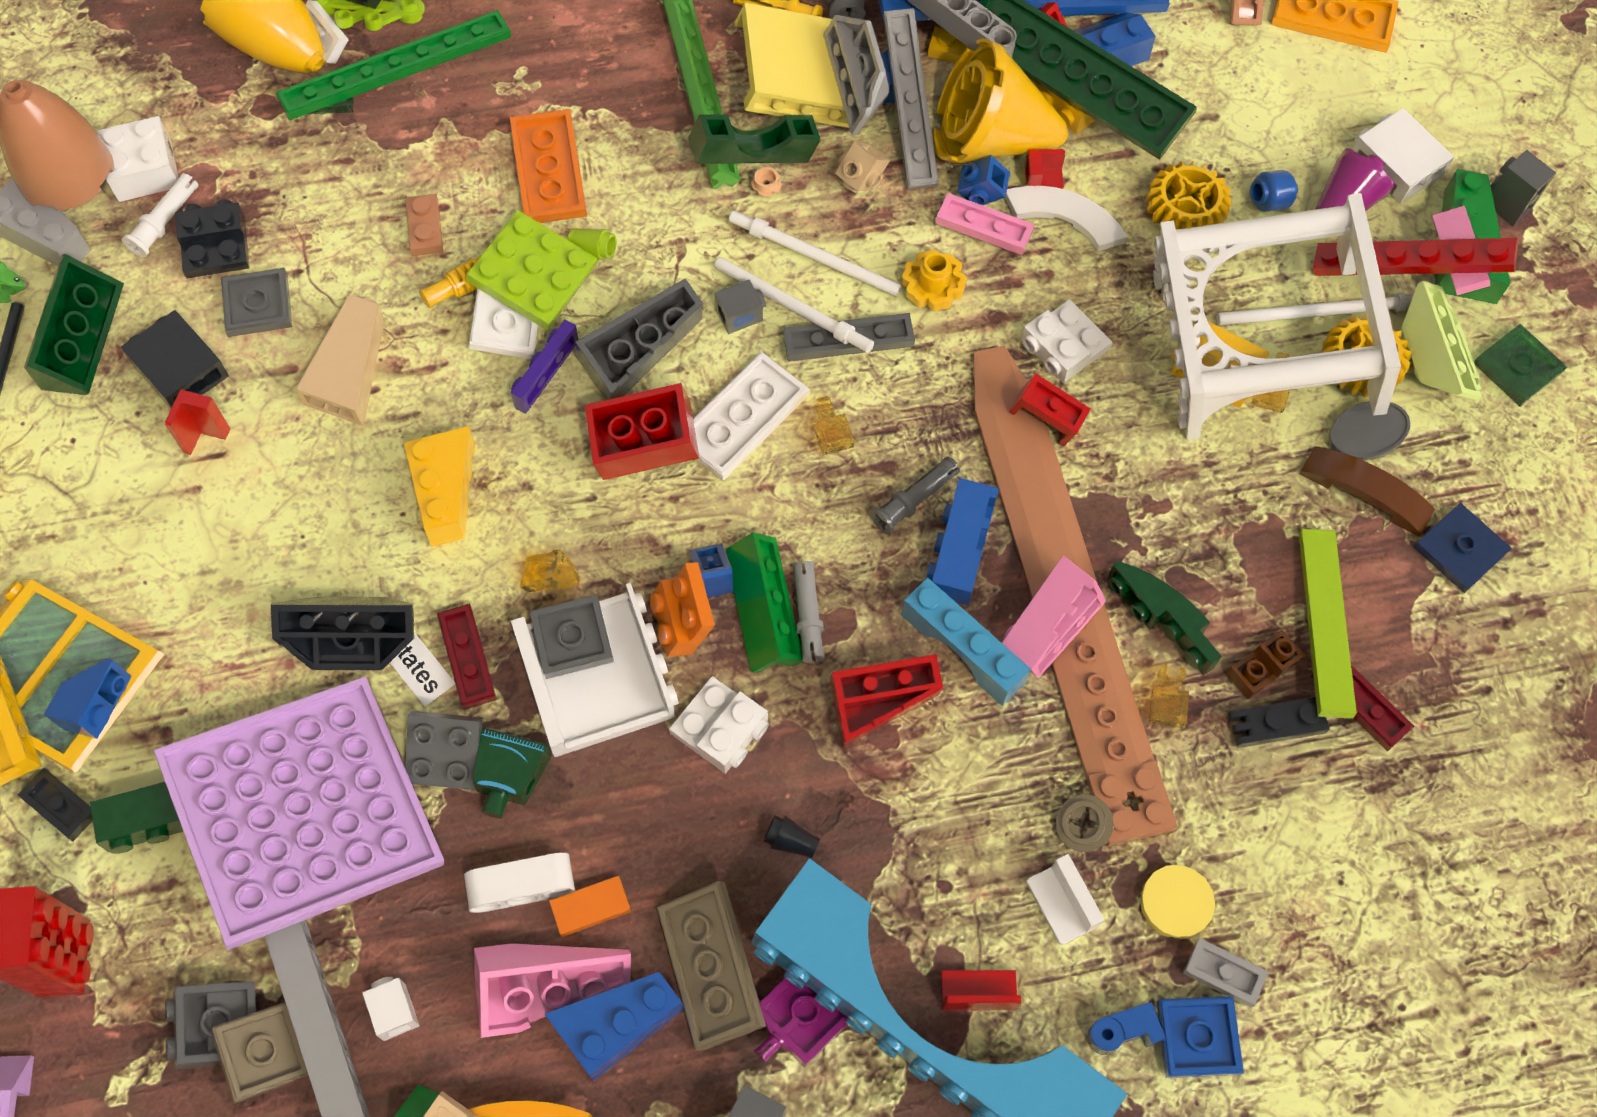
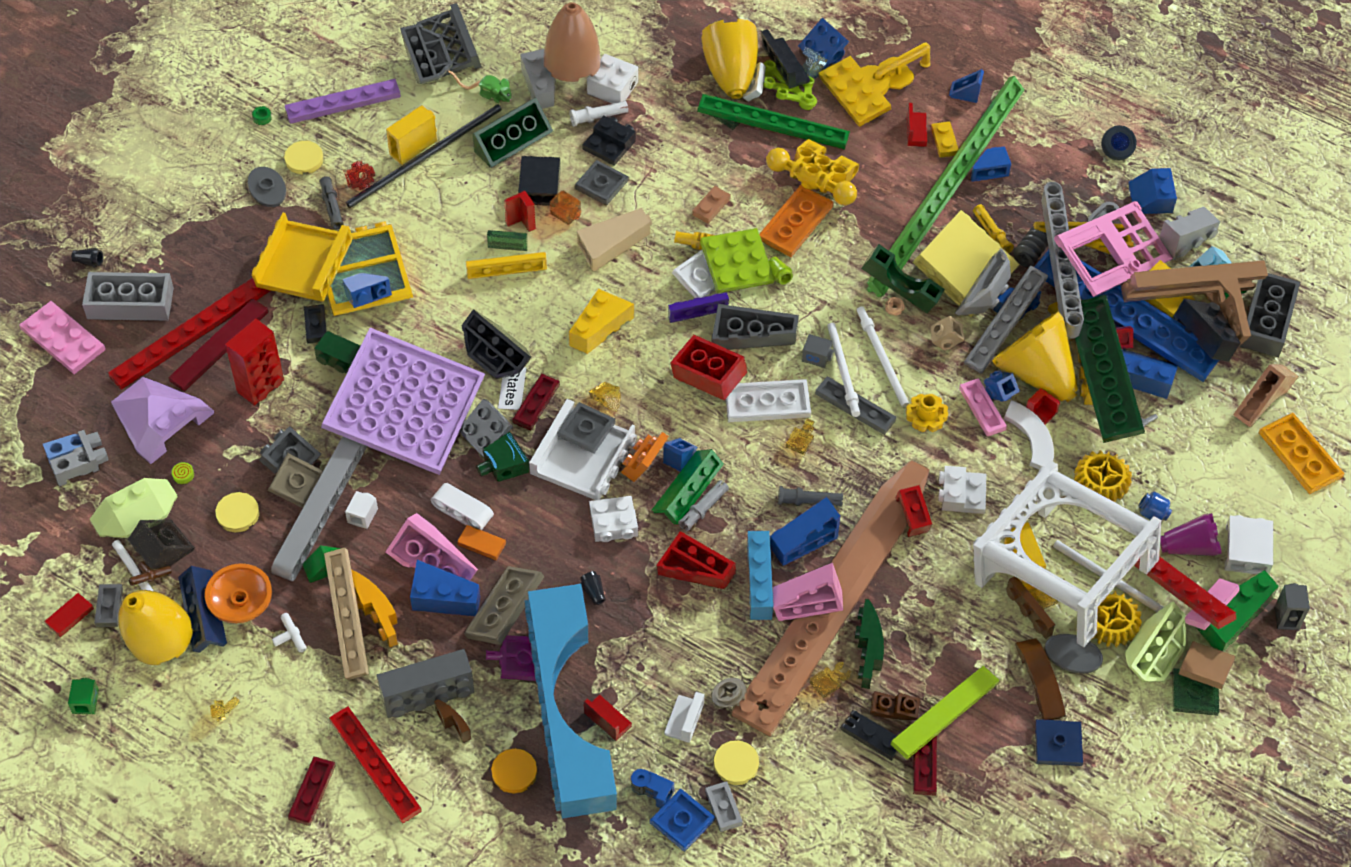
camera: 45 degrees right, 10 degrees down
none -> yellow tile [466,252,547,279]
none -> clear green tile [487,230,528,251]
none -> clear orange brick [550,190,581,225]
none -> yellow connector [766,139,859,206]
none -> reddish brown plate [1006,576,1056,639]
none -> medium nougat tile [1179,641,1236,690]

